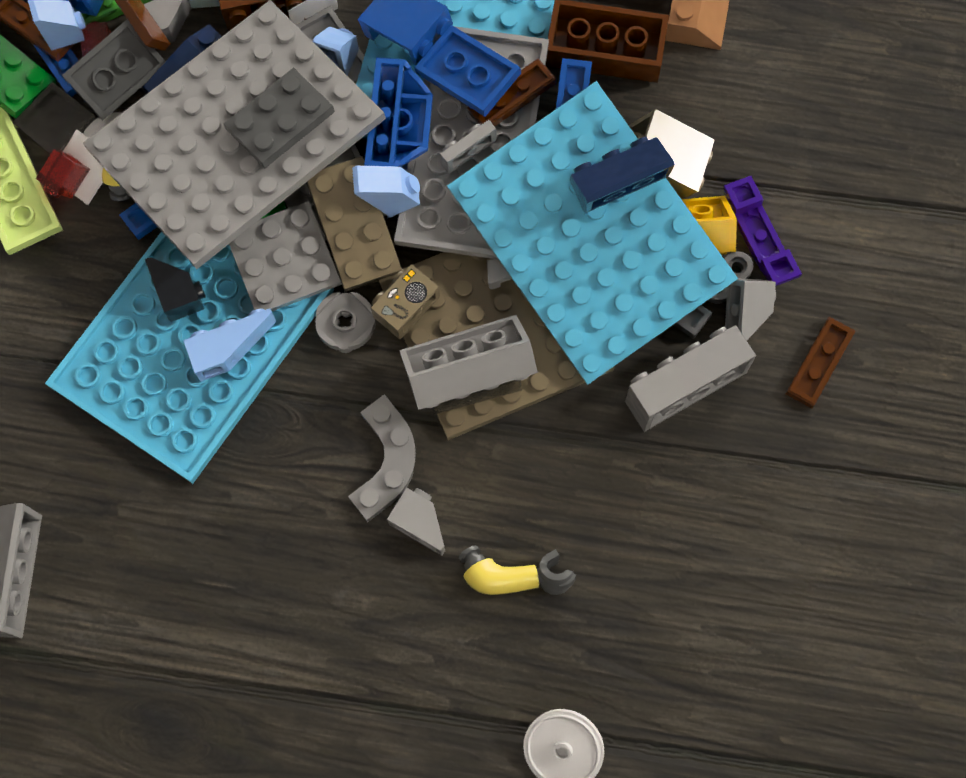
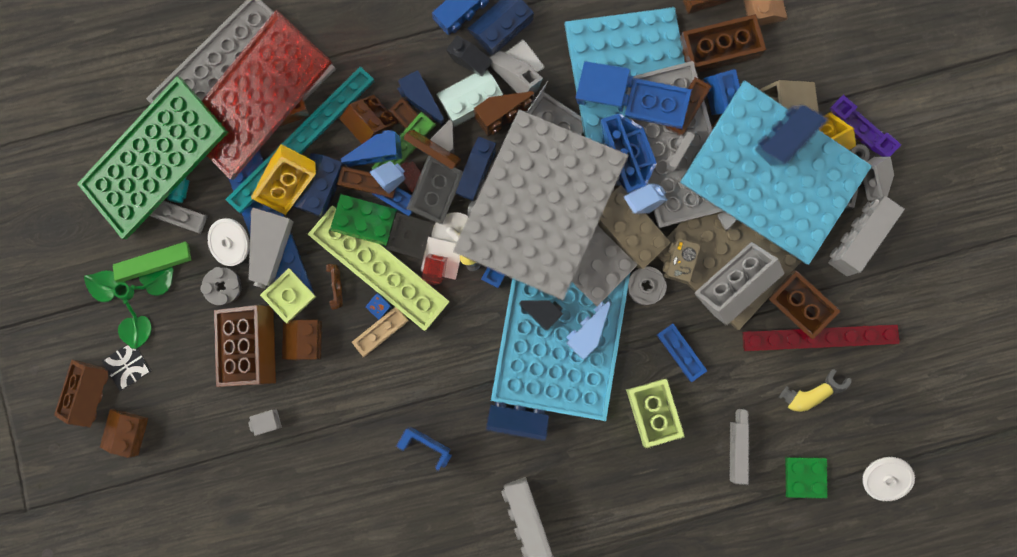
camera: 25 degrees left, 10 degrees up
dark grey plate [223,67,335,169] -> none
light blue slope [313,27,359,76] -> none
light grey plate [348,394,416,522] -> none
light grey slope [387,487,445,556] -> none
reddish brown tile [785,317,856,408] -> none
none -> dark blue slope [486,402,549,440]
none -> yellowish green brick [626,379,684,448]
none -> blue plate [657,324,707,382]
none -> light grey hinge [730,409,749,484]
none -> dark red plate [742,325,899,351]
none -> reddish brown slope [769,271,840,339]
none -> green plate [785,457,827,498]

